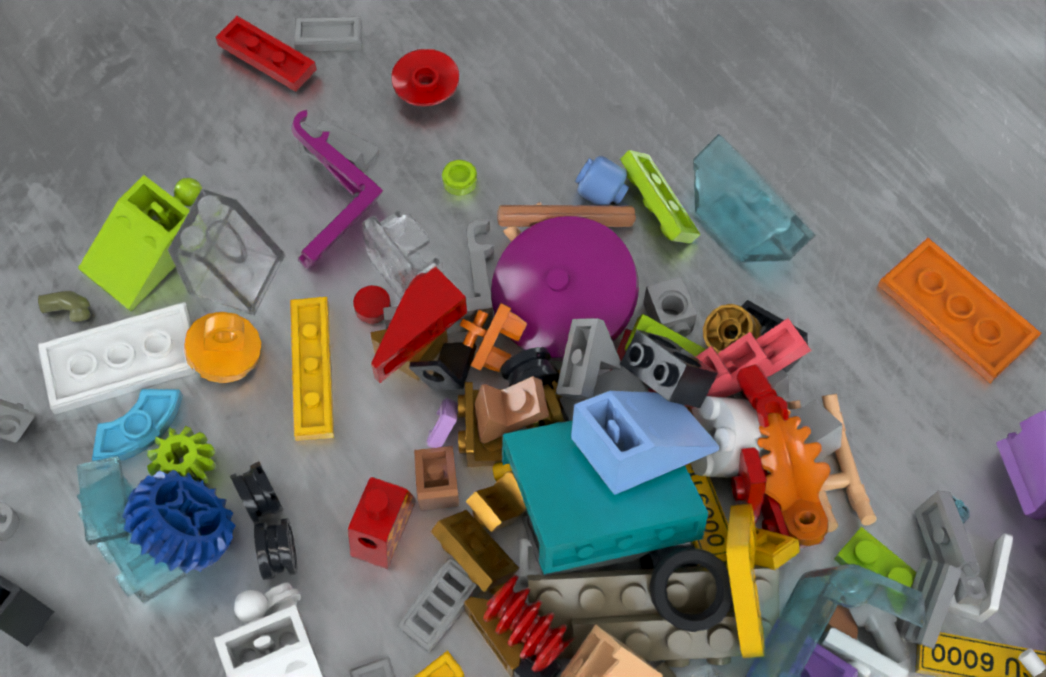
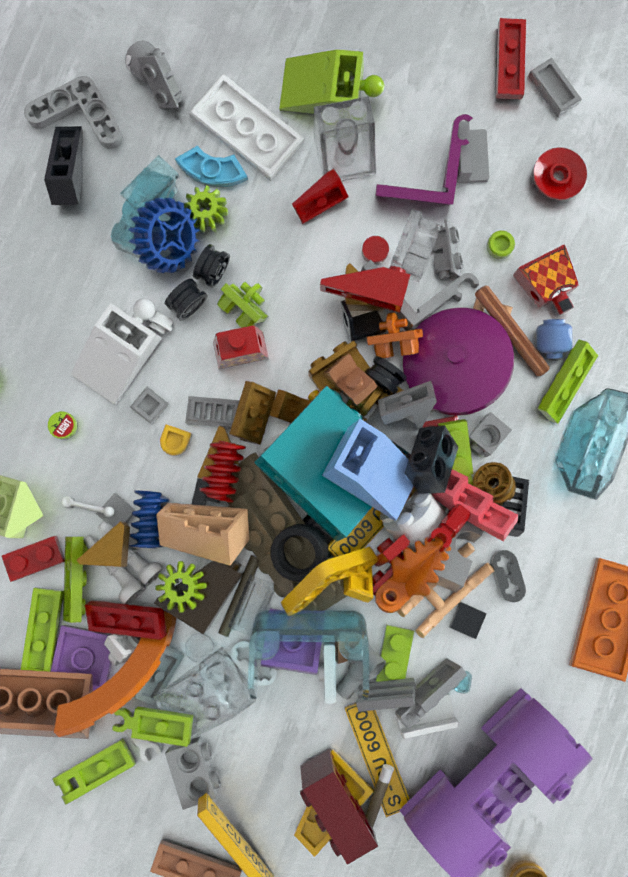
camera: 55 degrees right, 20 degrees up
olive arm [38,291,90,322] -> none
light orange tile [184,311,261,383] -> none
yellow tile [290,297,335,441] -> none
nougat slope [414,446,459,511] -> none
lavender tile [427,398,458,448] -> none
none -> lime hips [217,282,268,328]
none -> red slope [292,168,349,224]
none -> light grey hinge [430,219,463,279]
none -> black tile [449,602,487,639]
none -> dark grey beam [490,550,526,602]
none -> torso [513,244,579,315]

